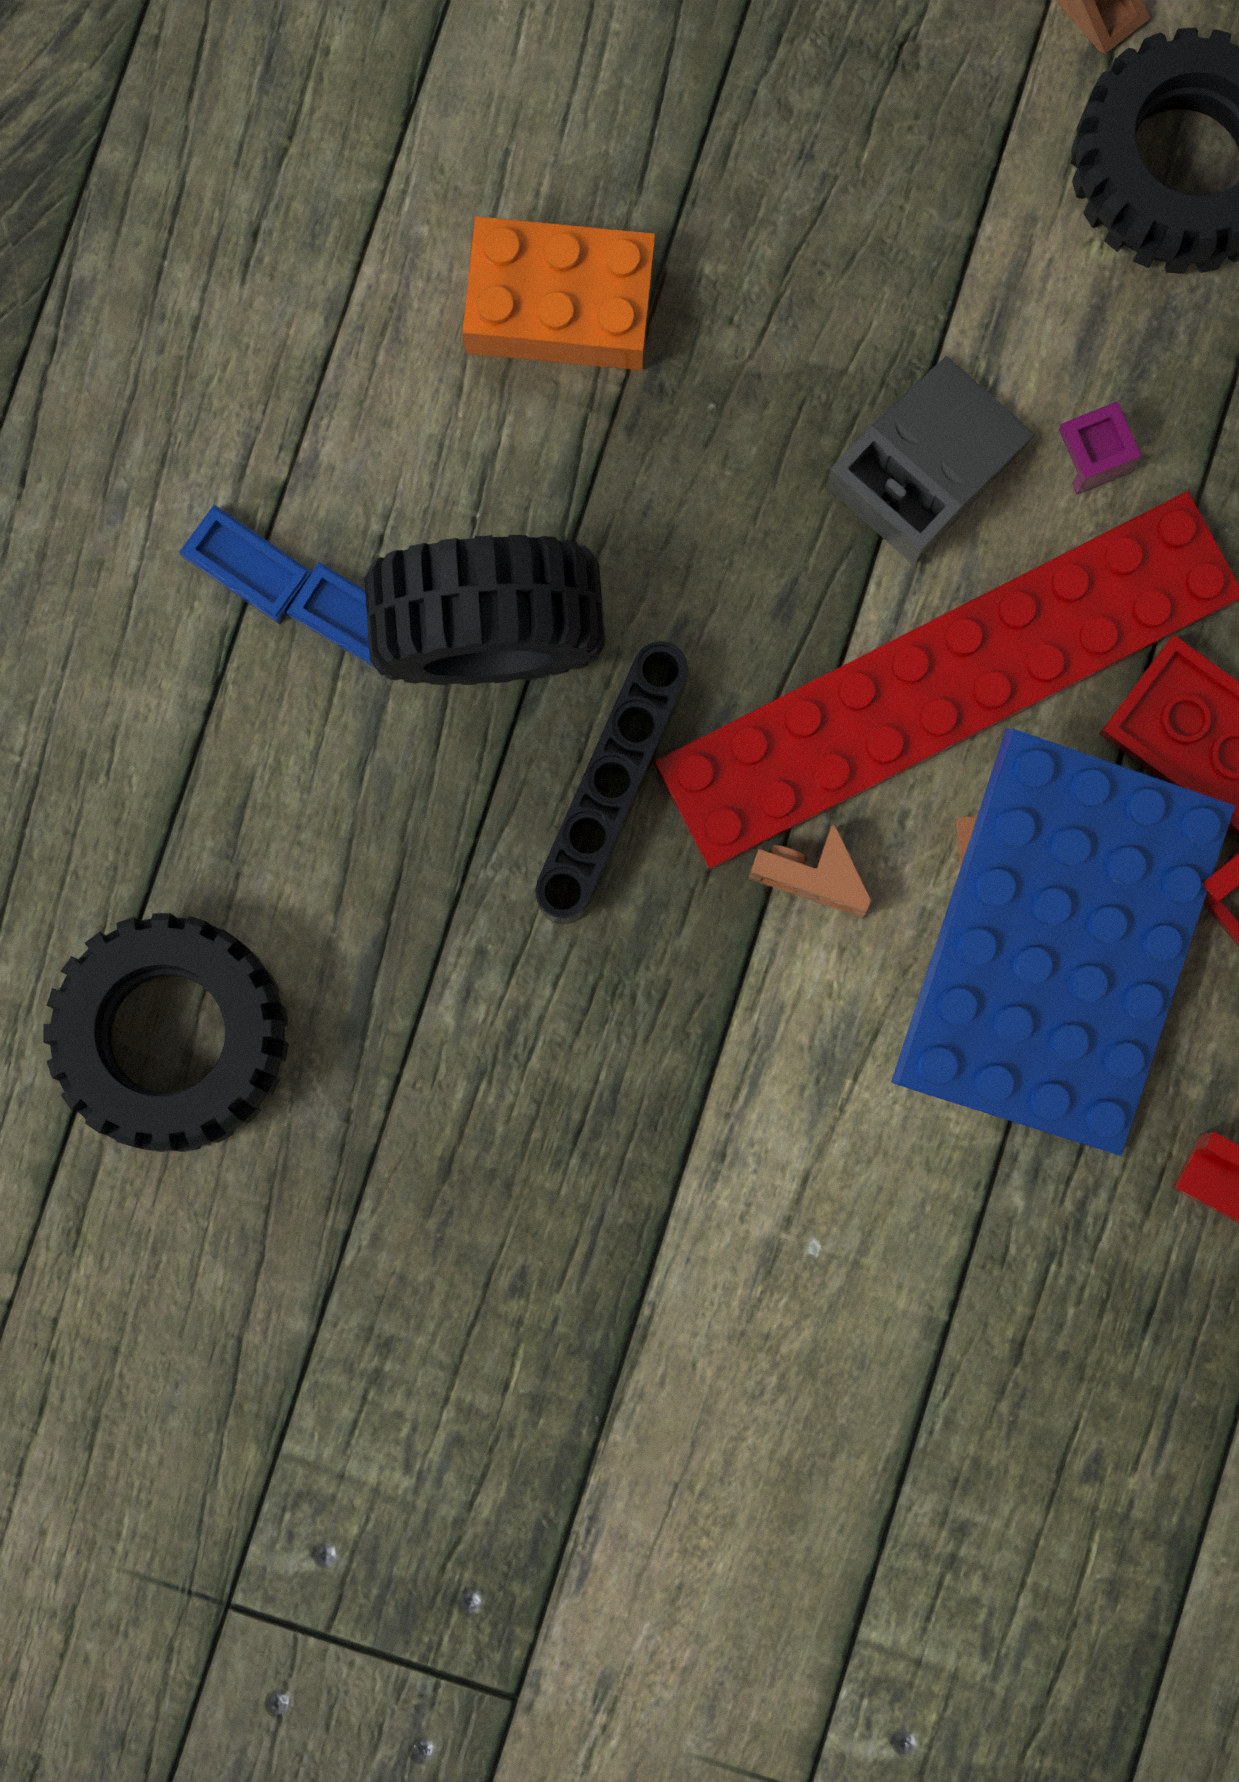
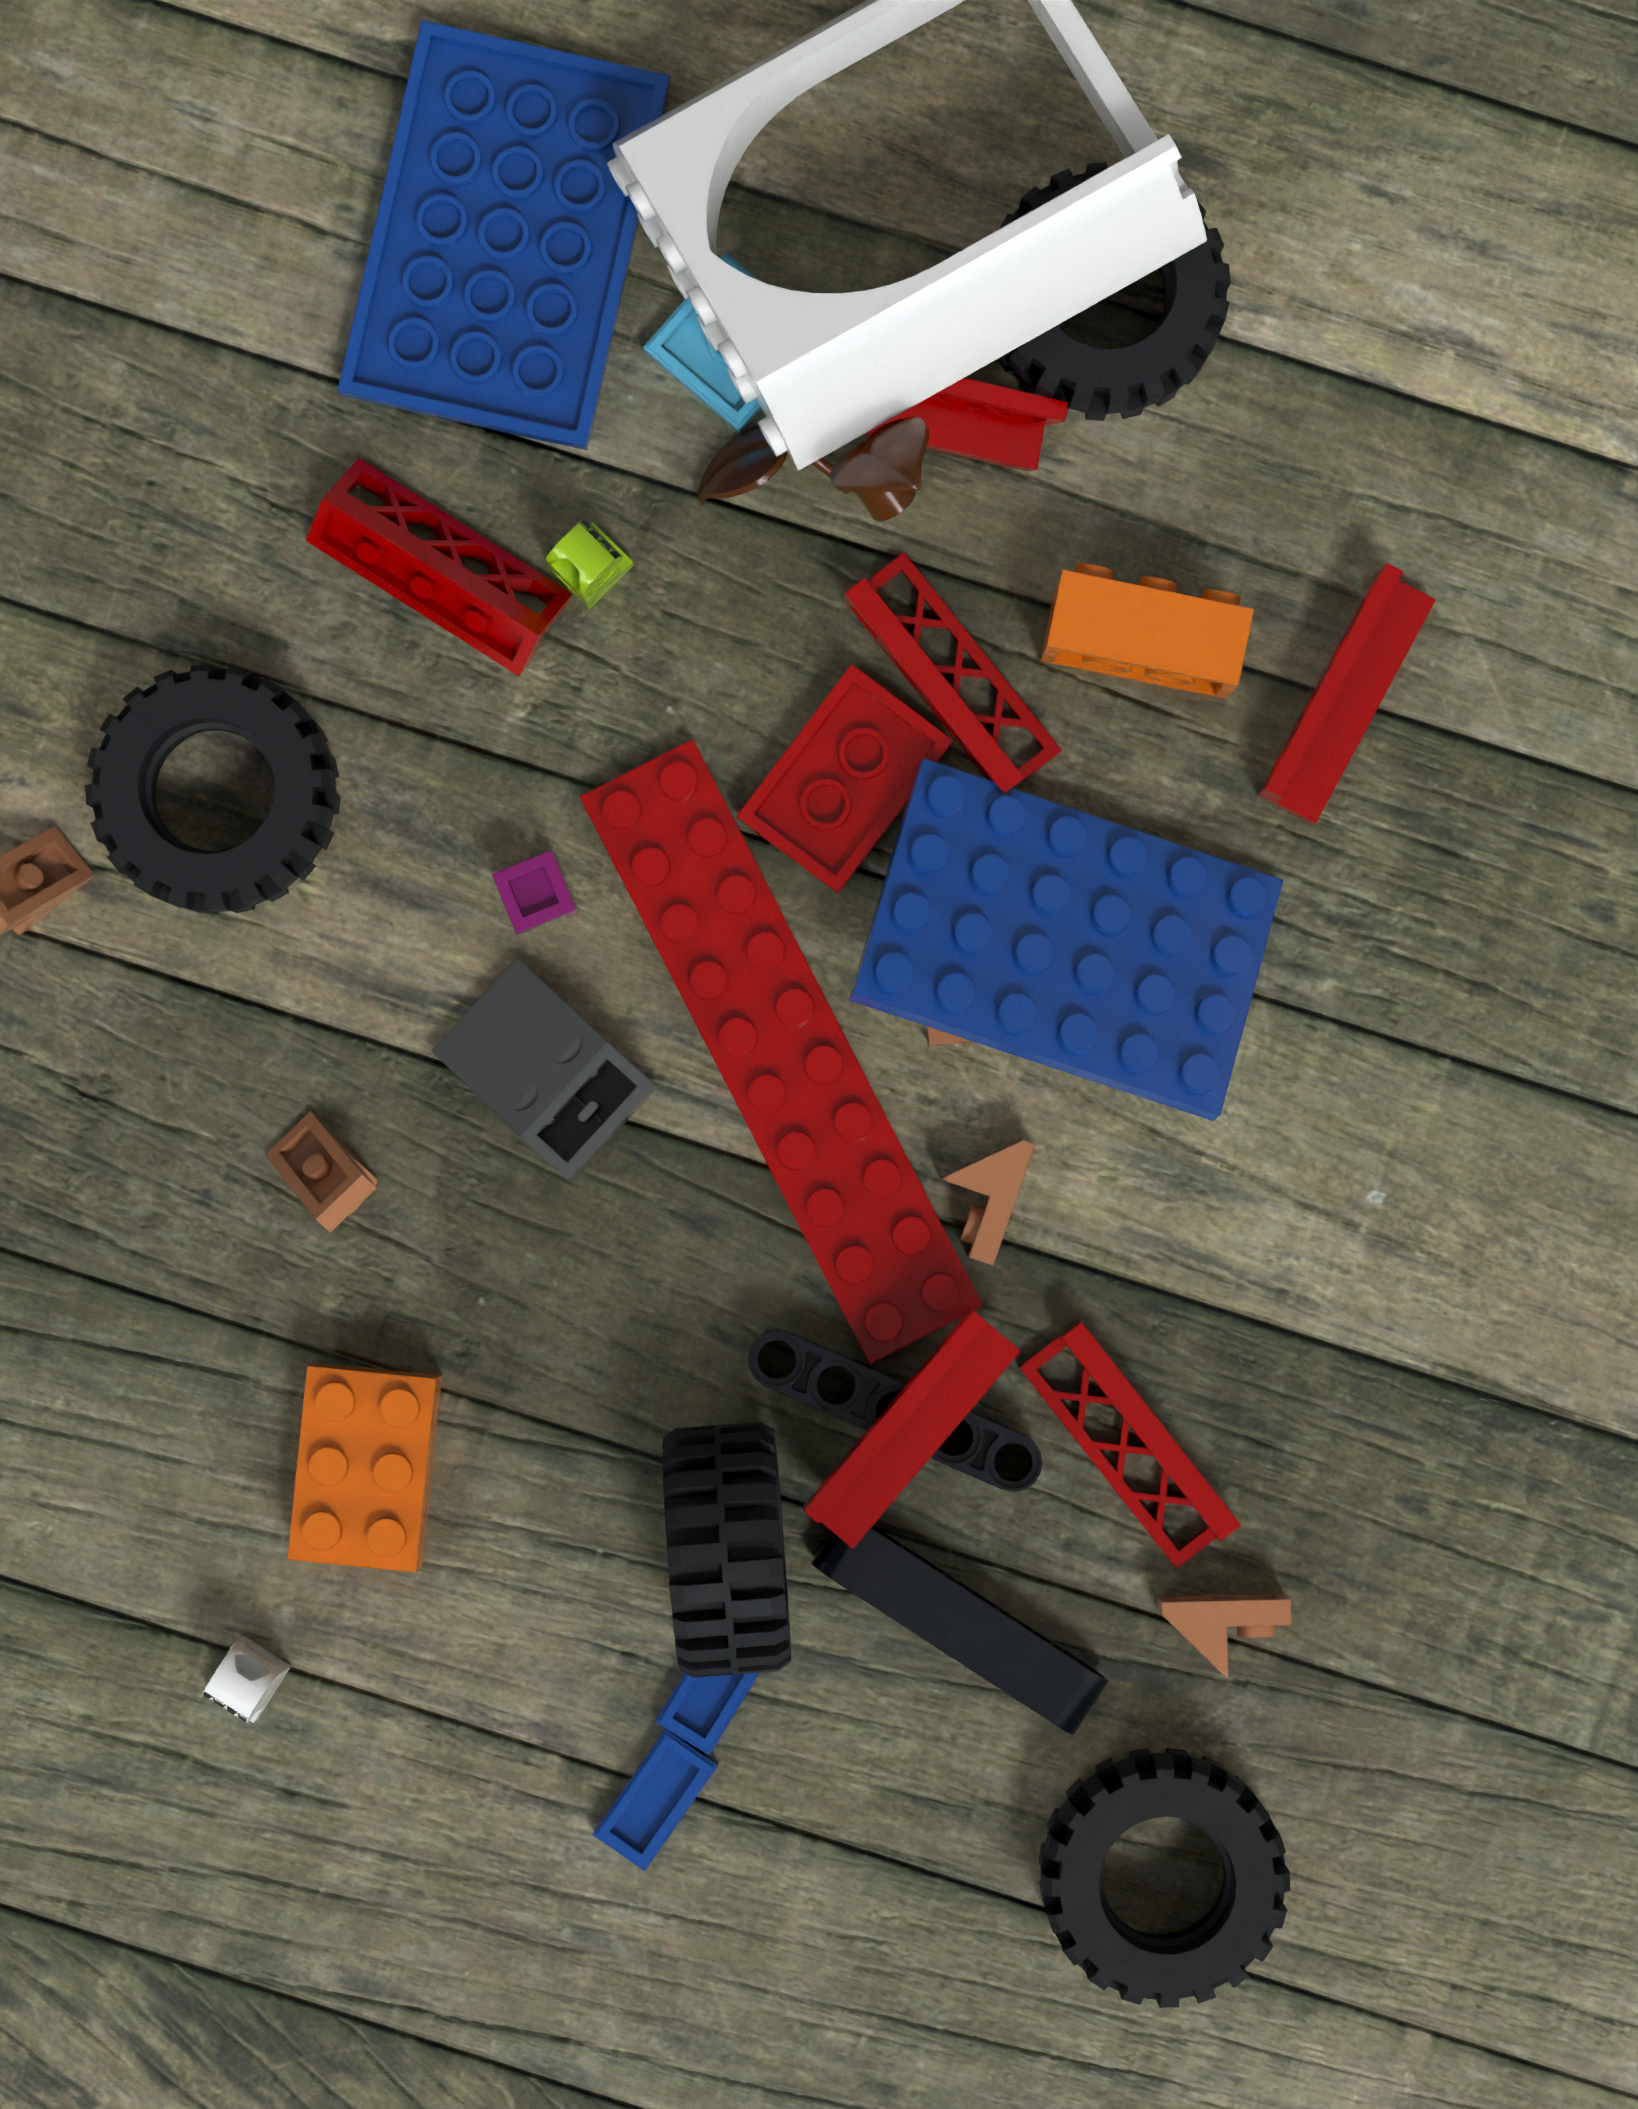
camera: 90 degrees left, 5 degrees up
none -> white leg [202,1636,291,1723]
none -> nougat slope [265,1111,378,1233]
none -> red fence [803,1308,1021,1549]
none -> black beam [811,1525,1109,1735]
none -> red fence [1018,1320,1241,1569]
none -> nougat slope [1157,1593,1292,1678]

